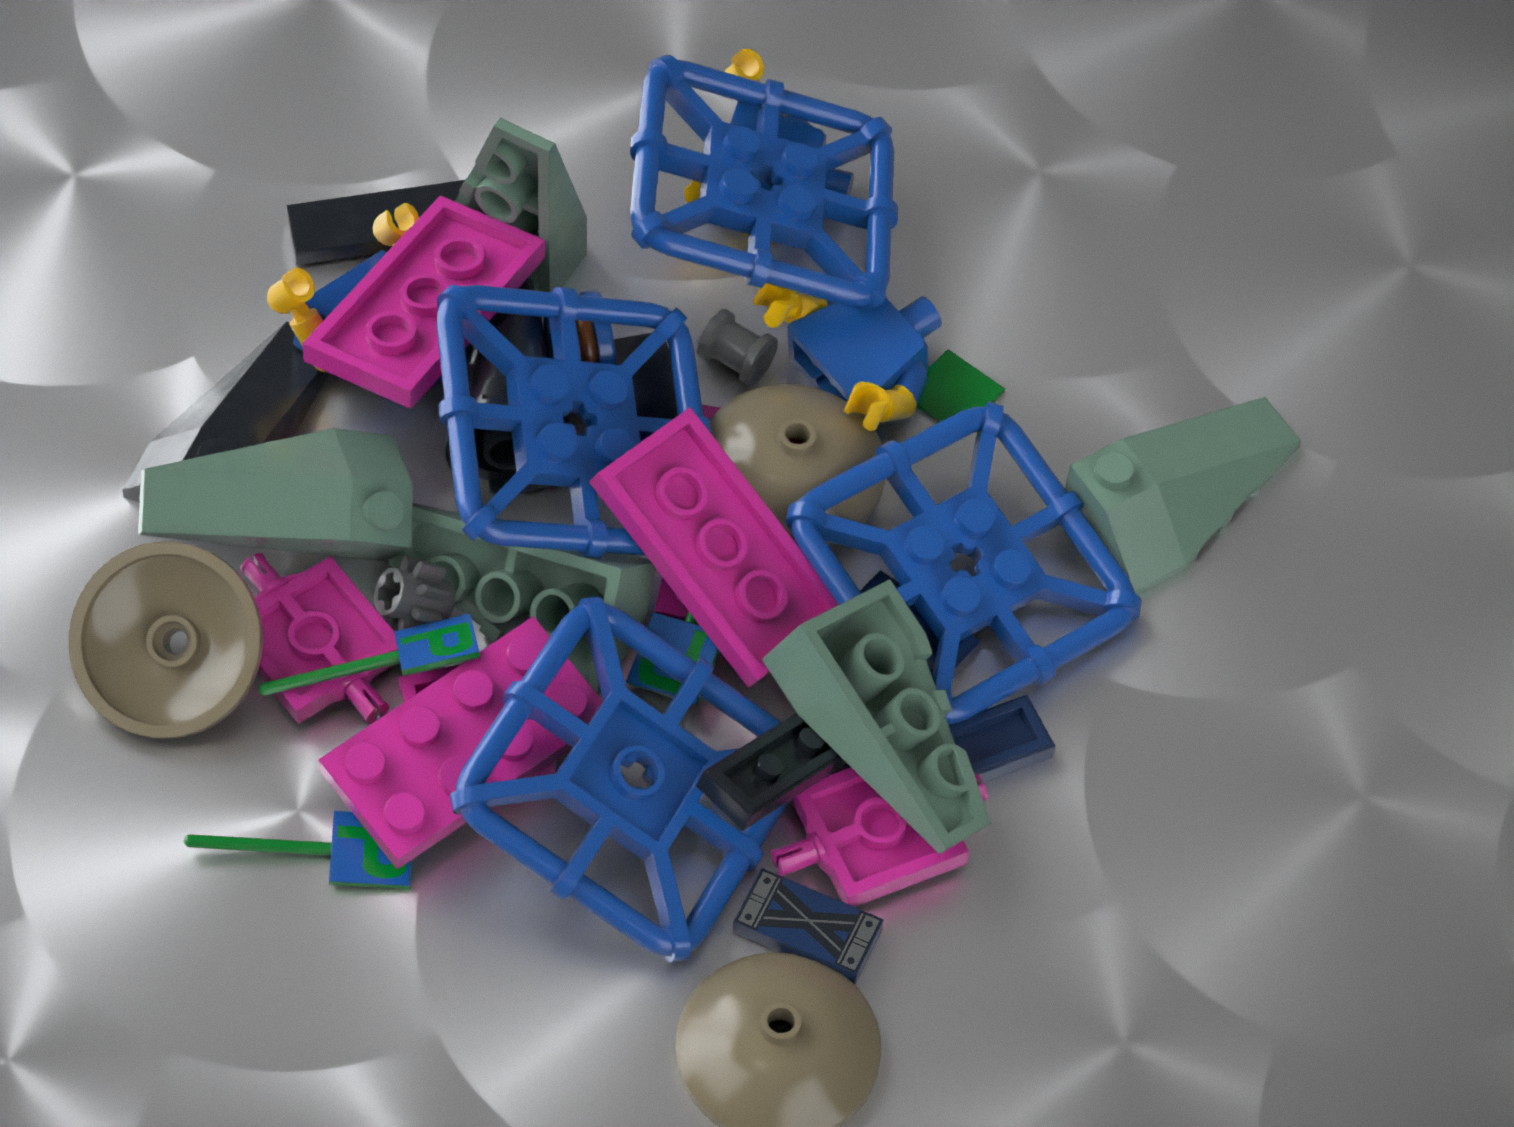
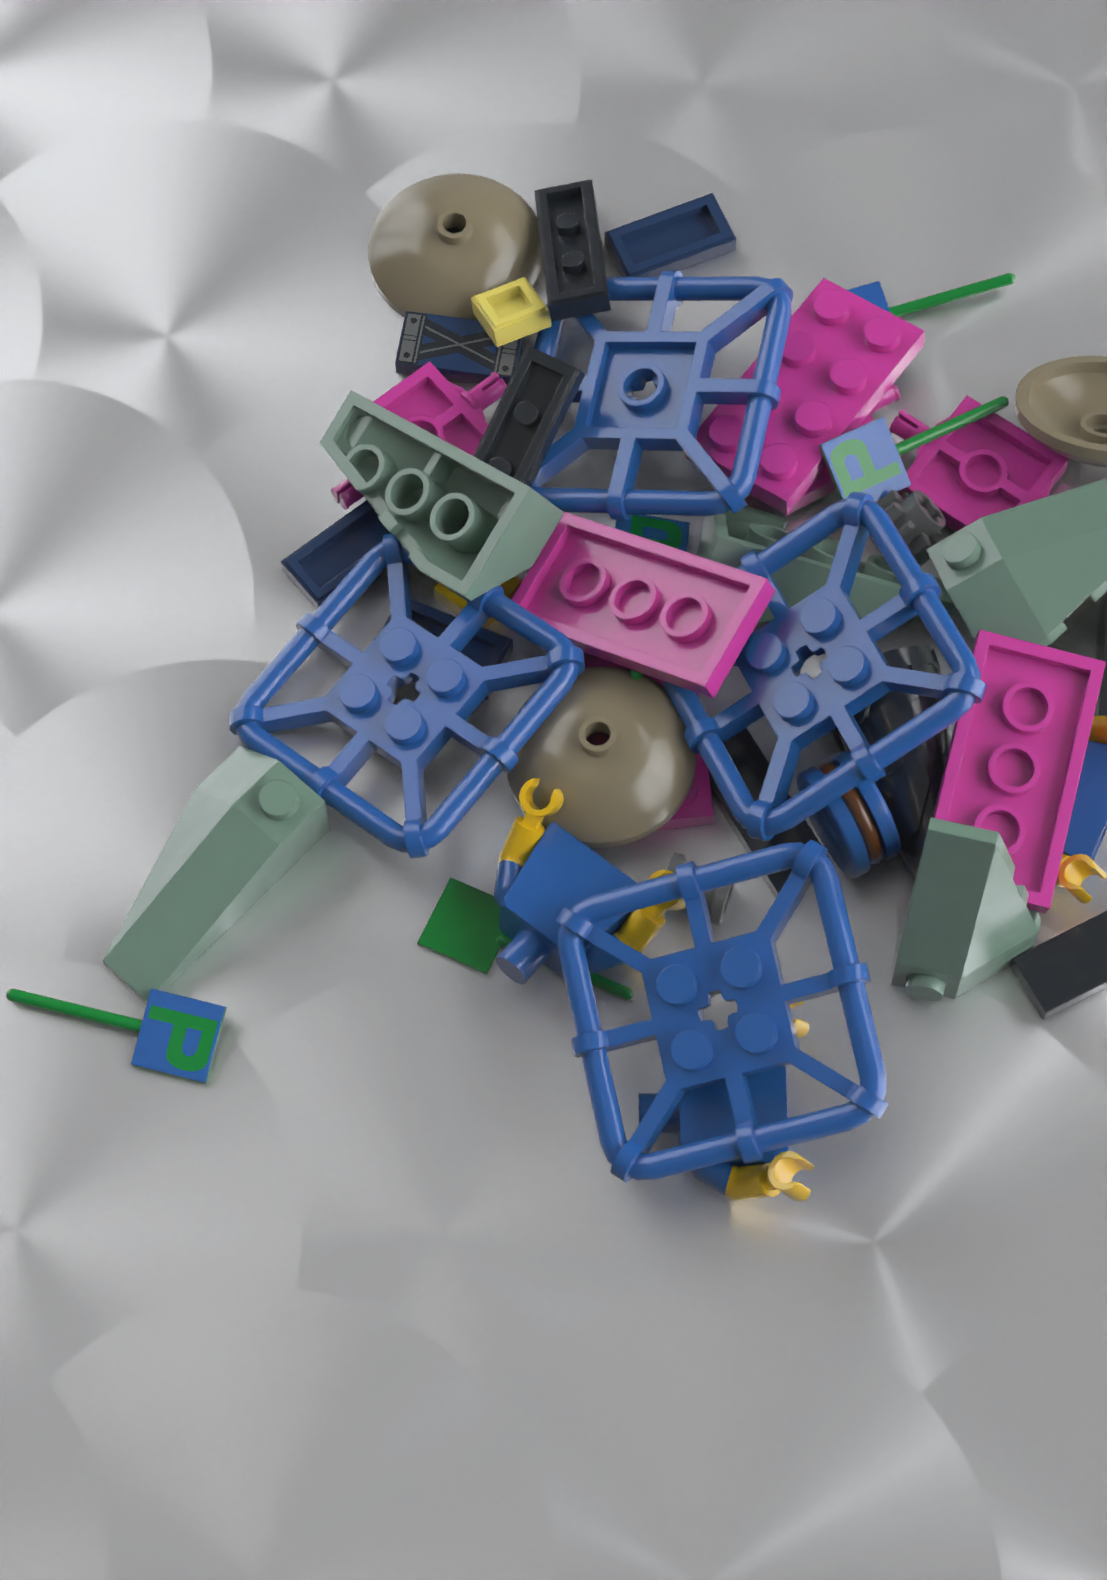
camera: 170 degrees right, 10 degrees up
none -> piece [6,988,227,1083]
none -> light yellow tile [471,277,552,347]
none -> black tile [534,180,611,322]
none -> dark blue tile [604,193,736,277]

